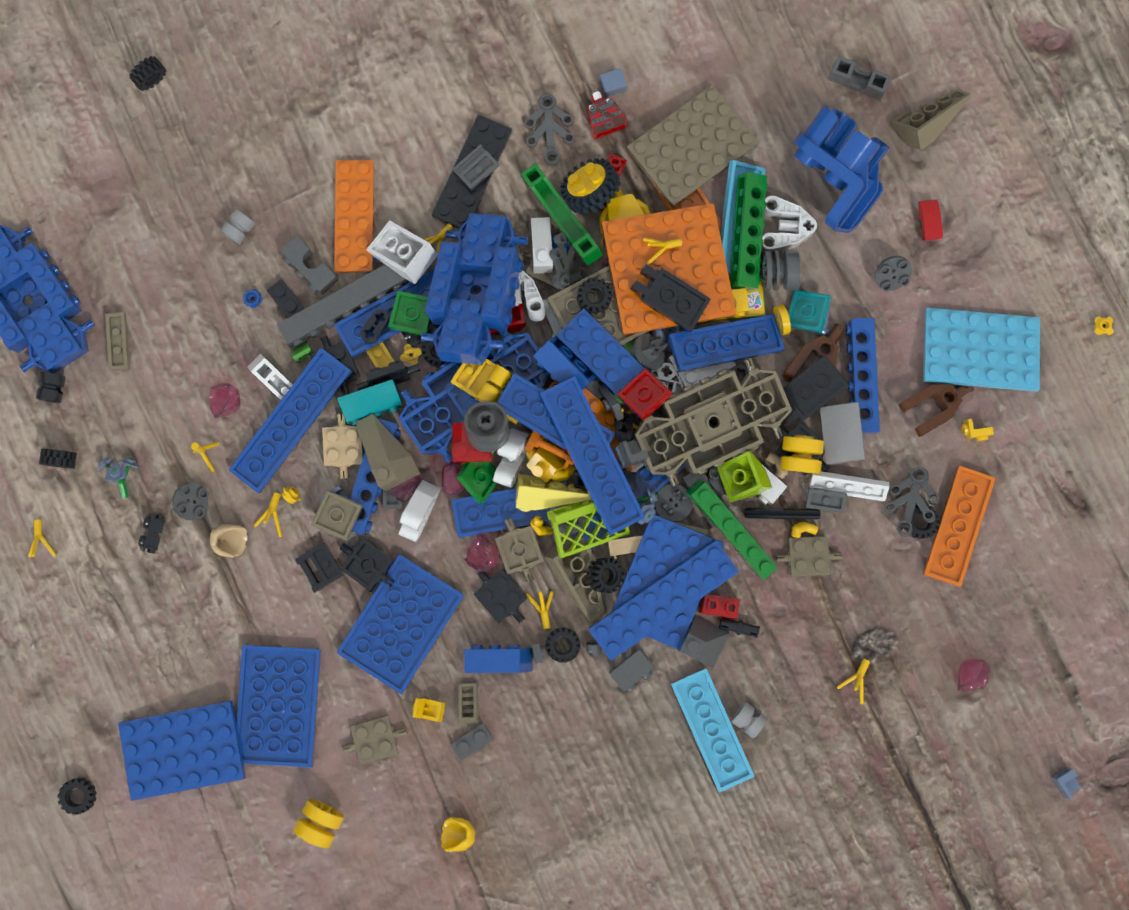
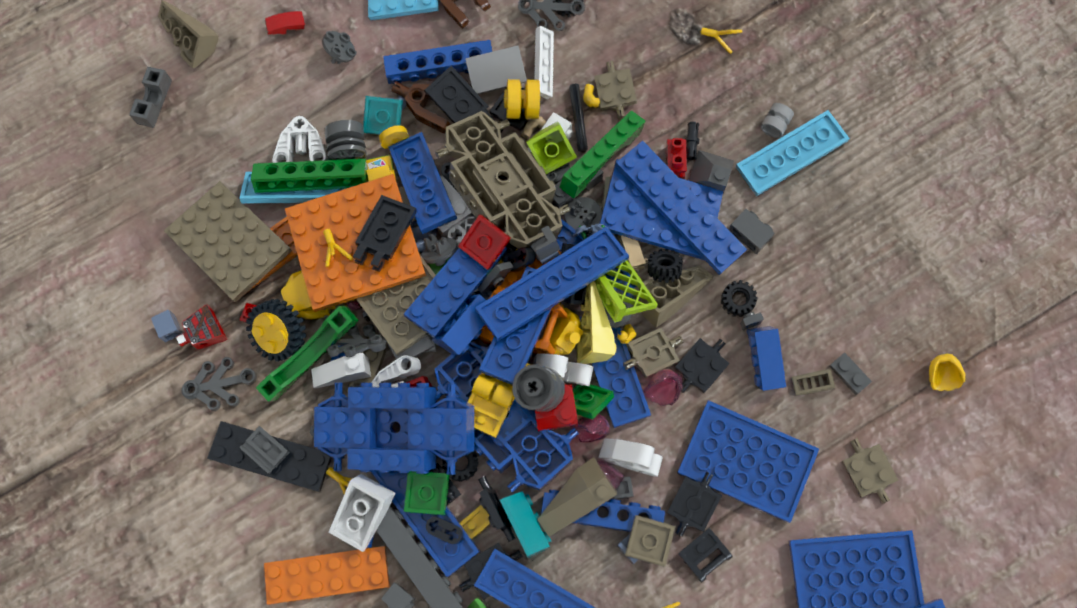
camera: 90 degrees left, 10 degrees down
yellow plate [282,486,301,504] -> none
yellow wheel [292,799,345,849] -> none
tan plate [322,414,363,479] -> none
yellow plate [400,344,422,365] -> none
yellow bracket [412,698,445,722] -> none
yellow plant [526,591,554,629] -> none
black tyre [577,277,613,315] -> none
dark grey hinge [586,642,602,657] -> none
blue piece [794,105,890,233] -> none
dark grey plate [805,487,847,513] -> none

